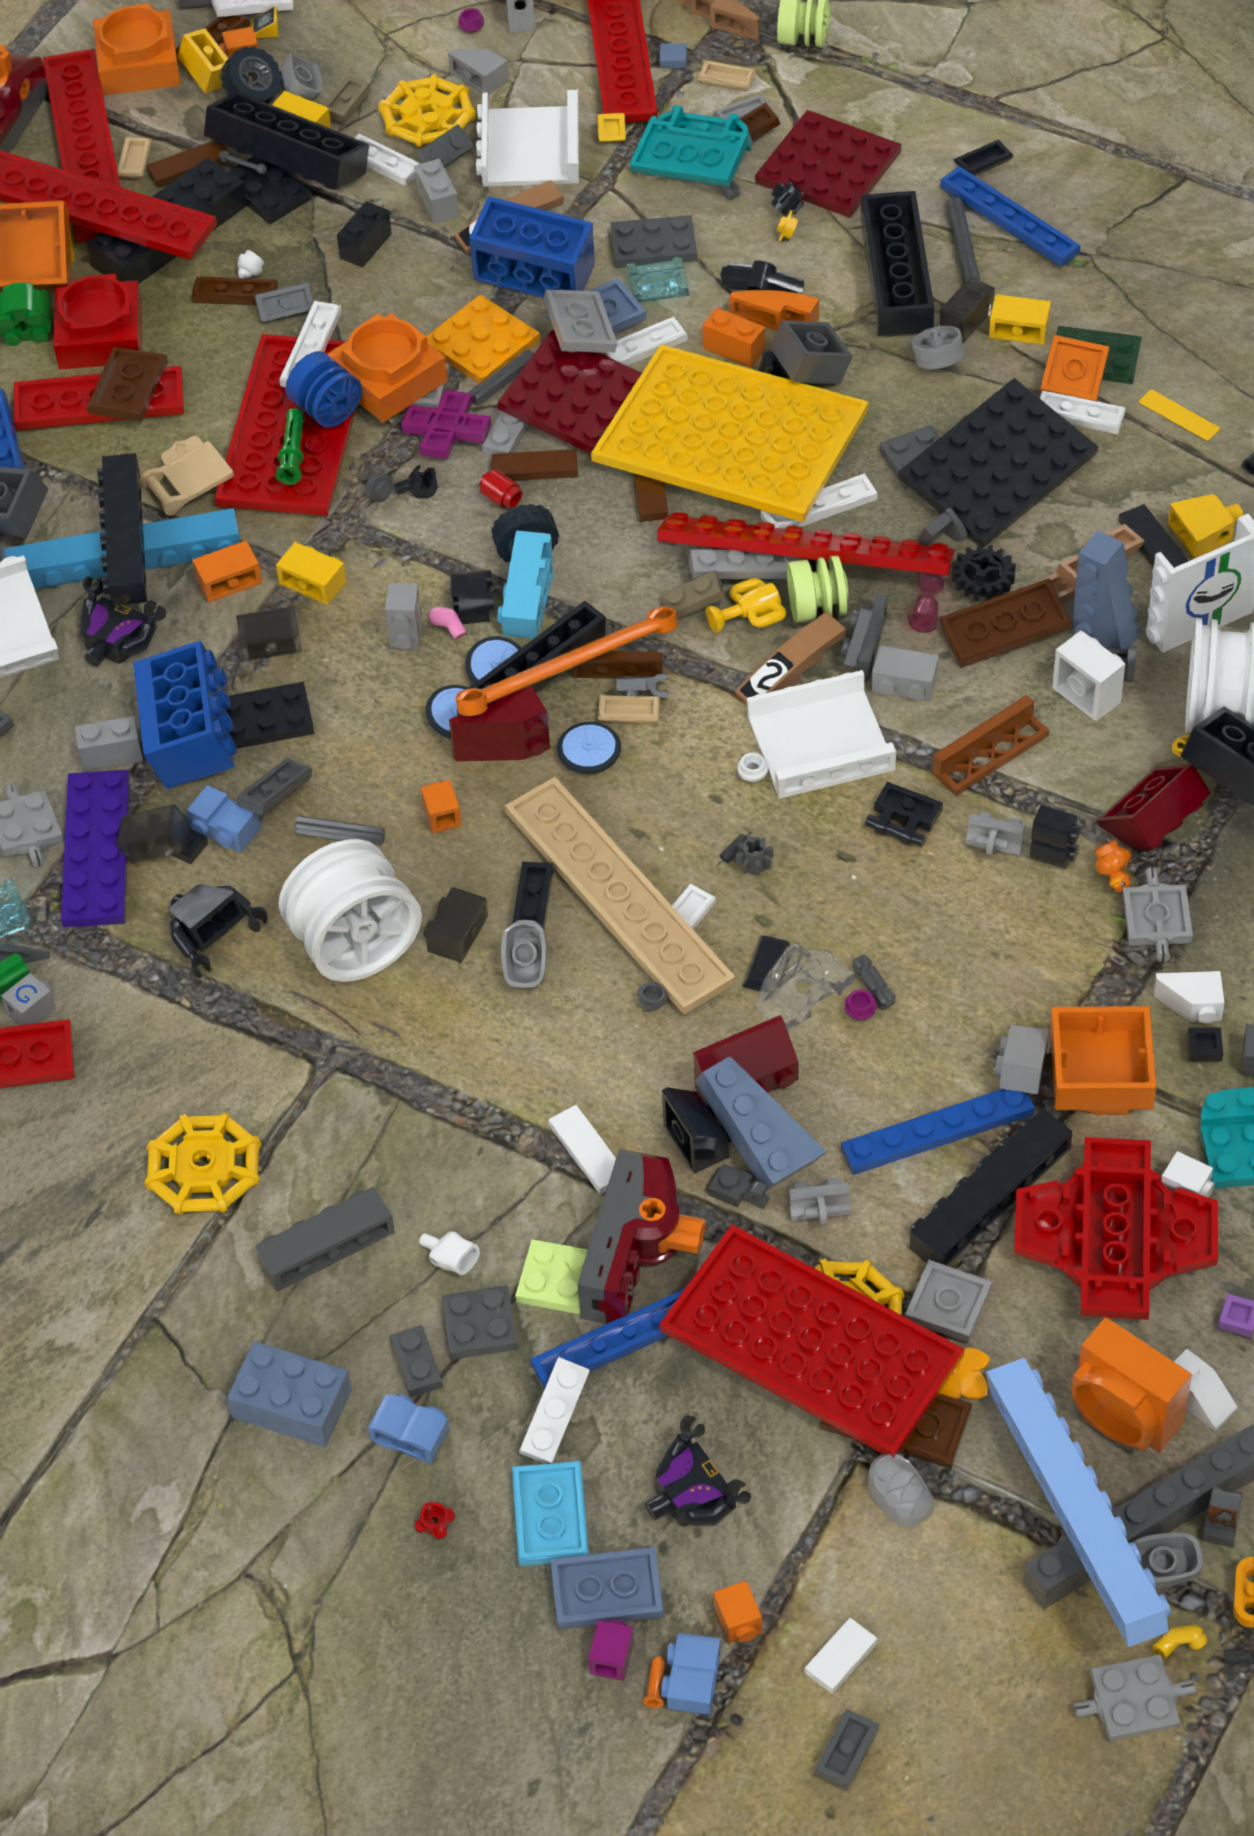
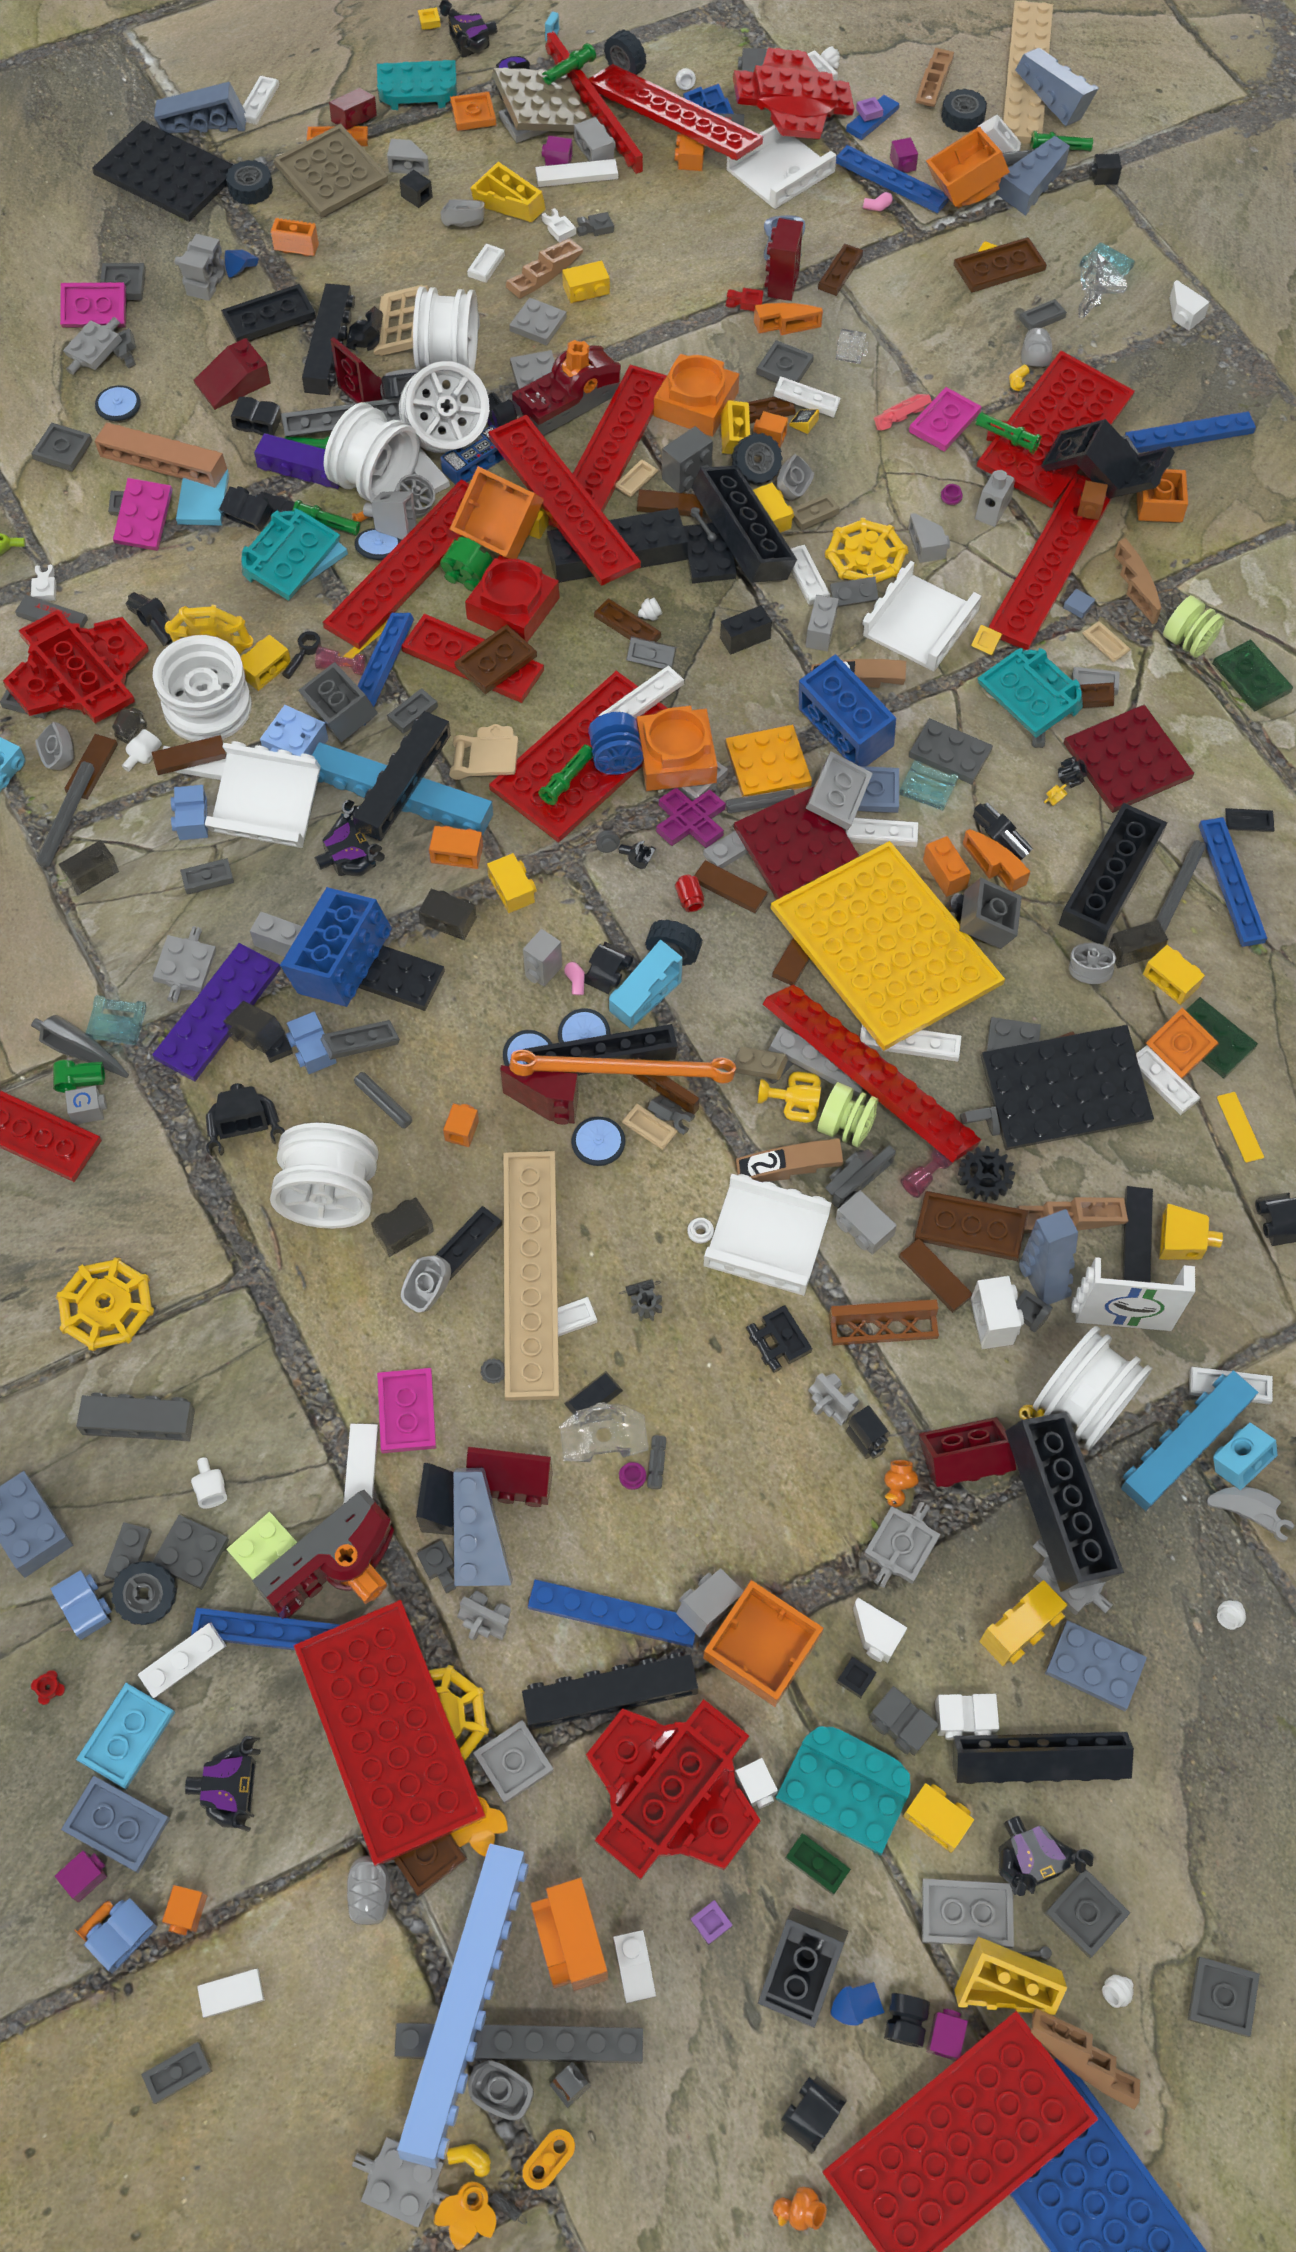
camera: 30 degrees right, 10 degrees up
none -> black wheel [111,1561,177,1625]
none -> dark pink plate [377,1368,436,1454]
none -> dark grey plate [387,688,438,734]
none -> light orange plate [434,2181,496,2250]
none -> dark grey brick [662,426,713,493]
none -> reddish brown tile [899,1238,973,1313]
none -> clear green plate [1212,639,1293,712]

